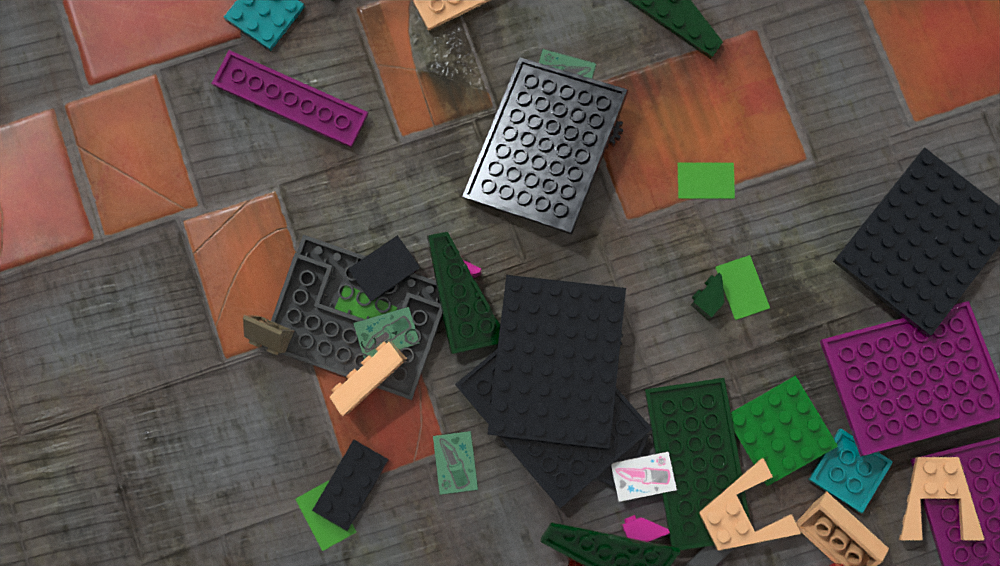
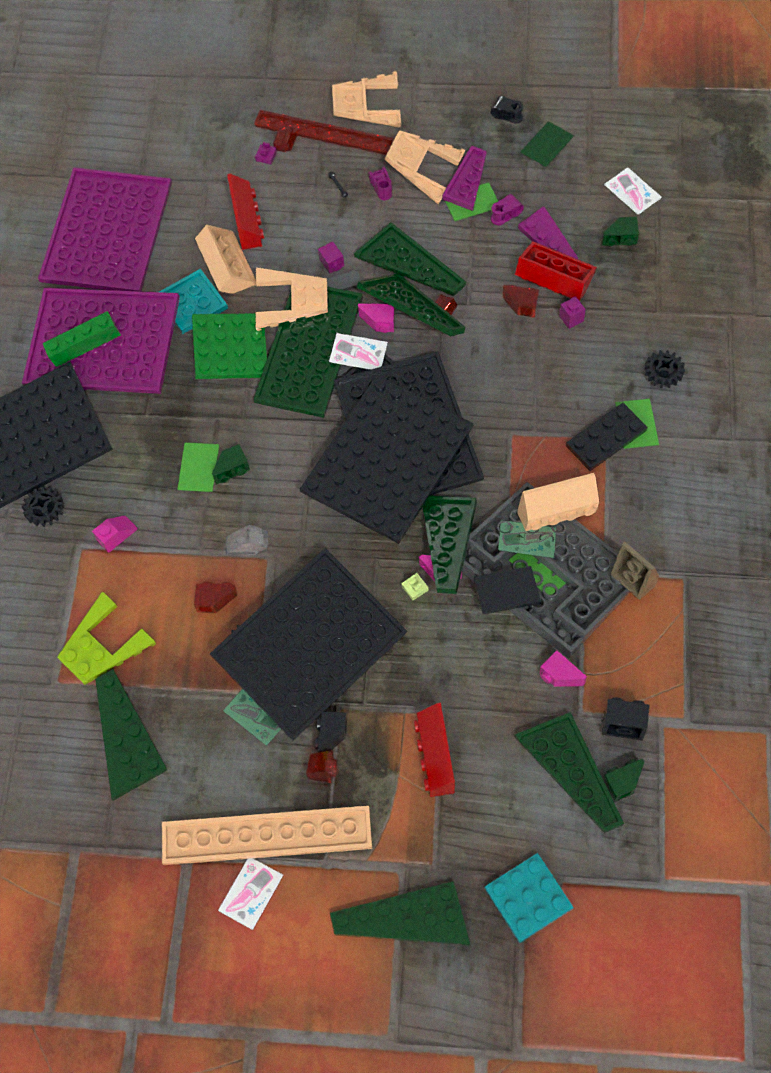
camera: 150 degrees left, 15 degrees down
magenta plate [211,50,368,148] -> none
clear green sticker [433,431,478,494] -> none
bright green sticker [678,163,735,199] -> none
light nougat wing [899,457,984,540] -> none
none -> black gear [22,487,64,527]
none -> green brick [42,311,121,367]
none -> lime wing [57,592,156,685]
none -> dark pink slope [92,516,138,553]
none -> clear red slope [194,582,238,613]
none -> clear slope [225,525,268,555]
none -> clear red slope [306,751,338,783]
none -> black slope [315,711,347,757]
none -> yellowish green tile [401,573,428,601]
none -> red slope [414,703,455,797]
none -> dark green wing [514,712,624,833]
none -> dark pink slope [539,651,587,687]
none -> black brick [602,697,650,741]
none -> dark green slope [604,758,644,802]

